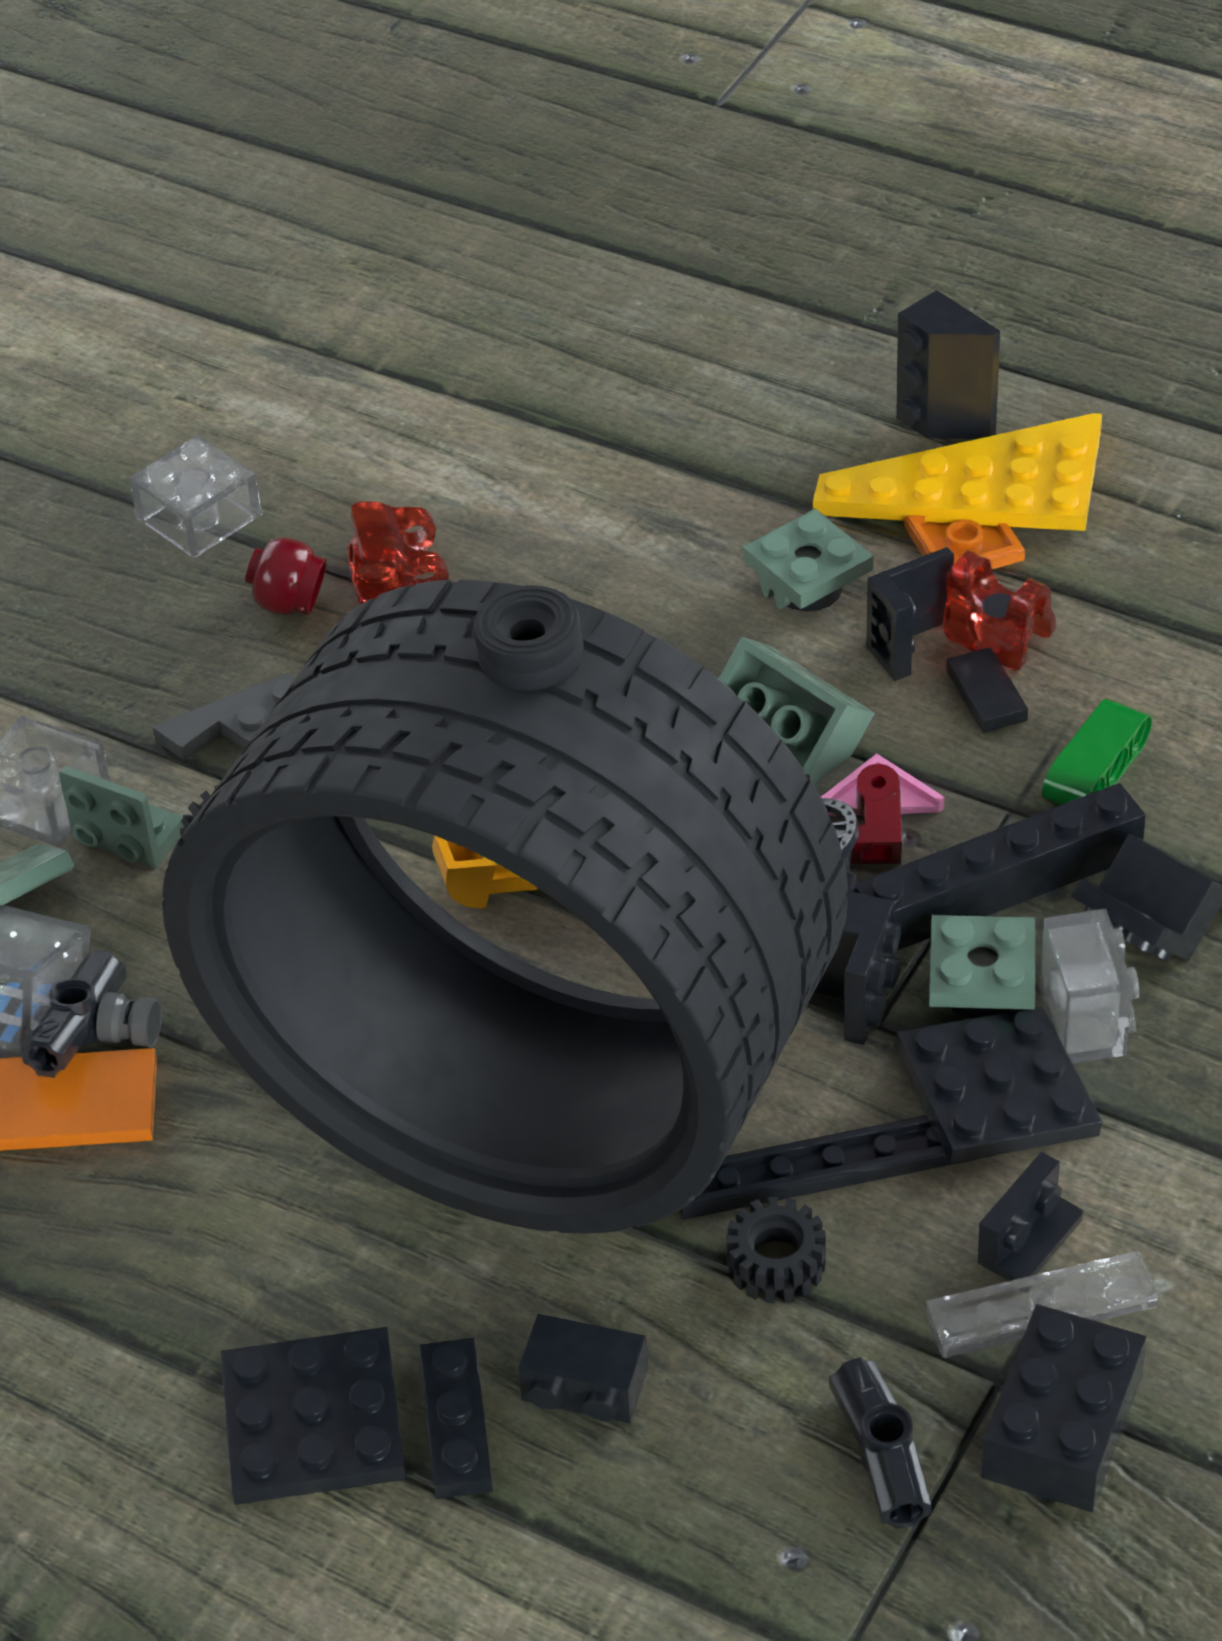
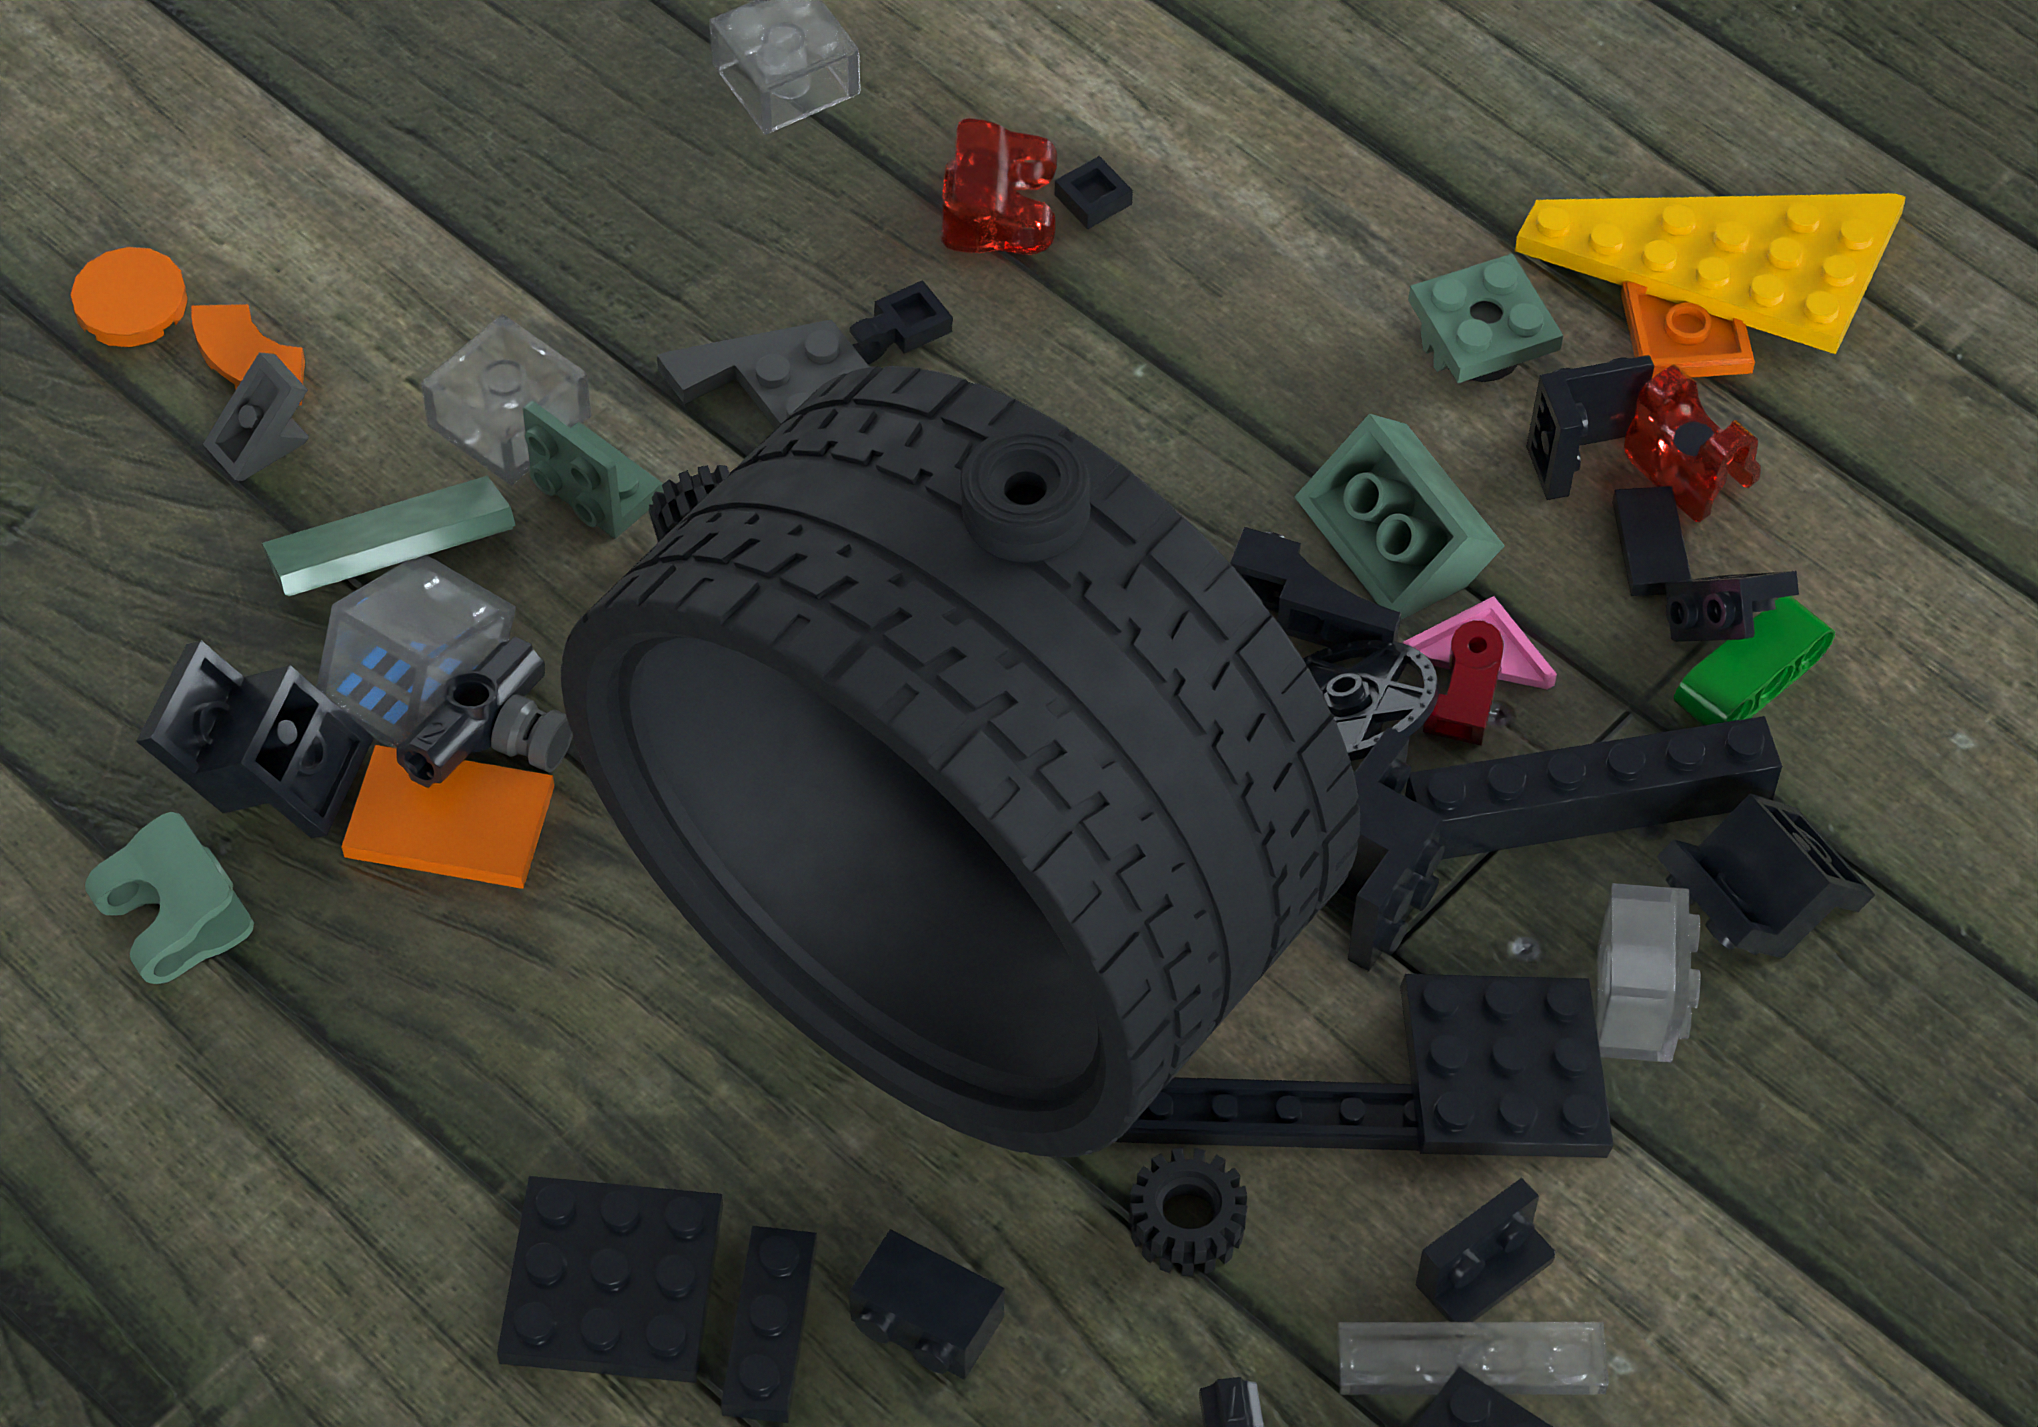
camera: 10 degrees right, 10 degrees up
dark red piece [245,537,327,615] -> none
black slope [896,290,1000,439] -> none
sand green piece [929,915,1035,1019] -> none
none -> black plate [1054,156,1133,230]
none -> black bracket [1665,571,1799,642]

